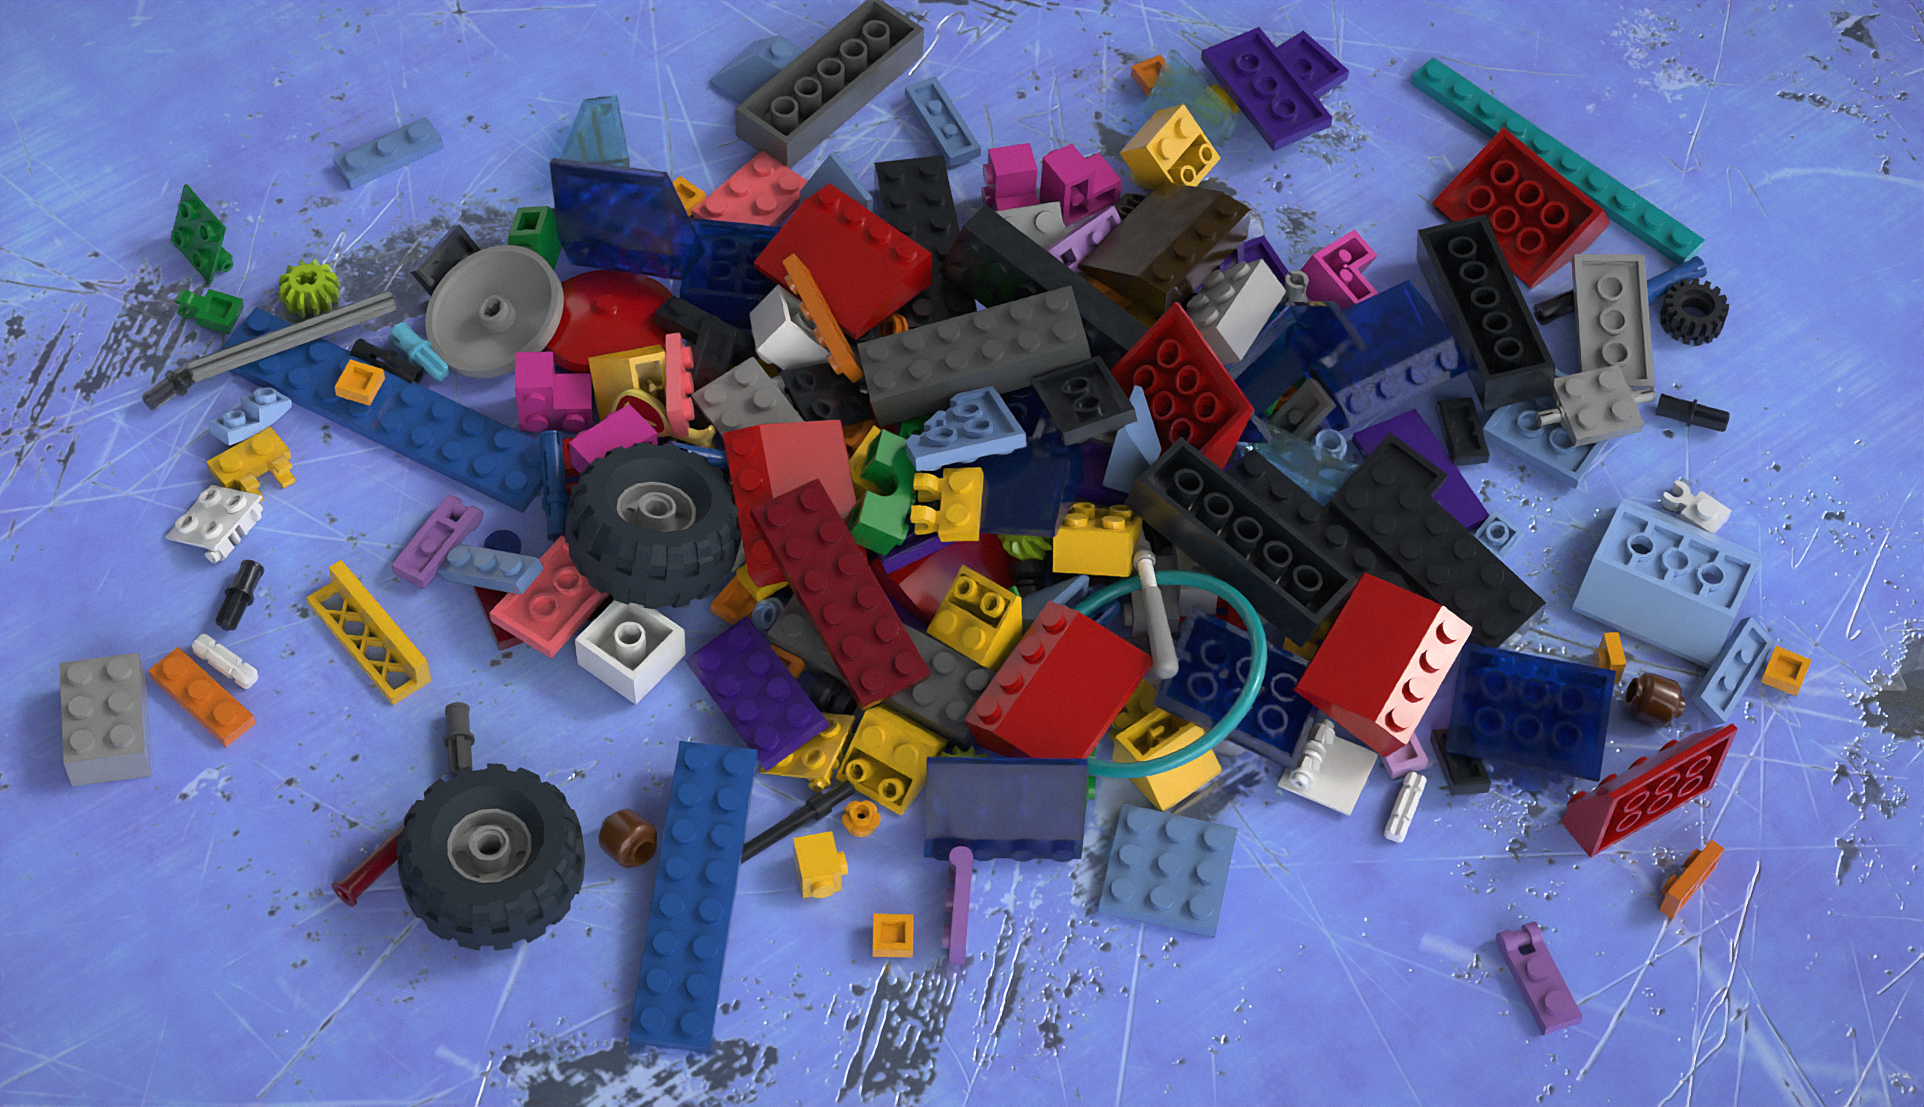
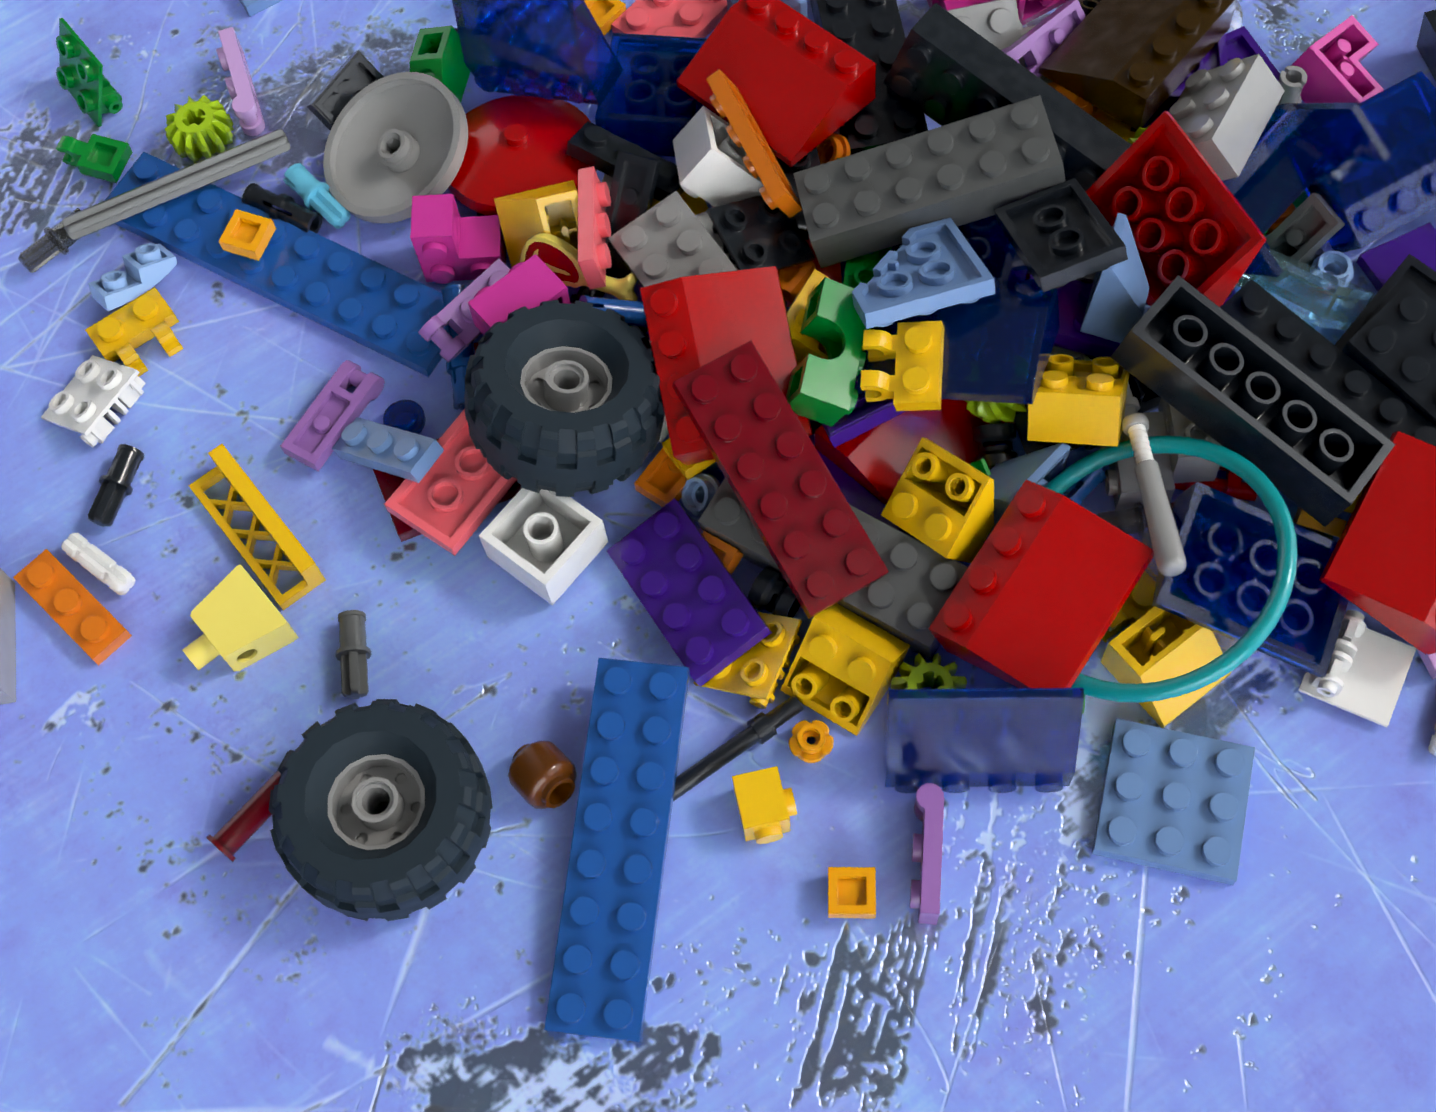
camera: 10 degrees right, 10 degrees up
none -> light yellow torso [182,564,299,672]
none -> lavender plate [216,27,265,136]
none -> medium lavender plate [418,258,510,363]

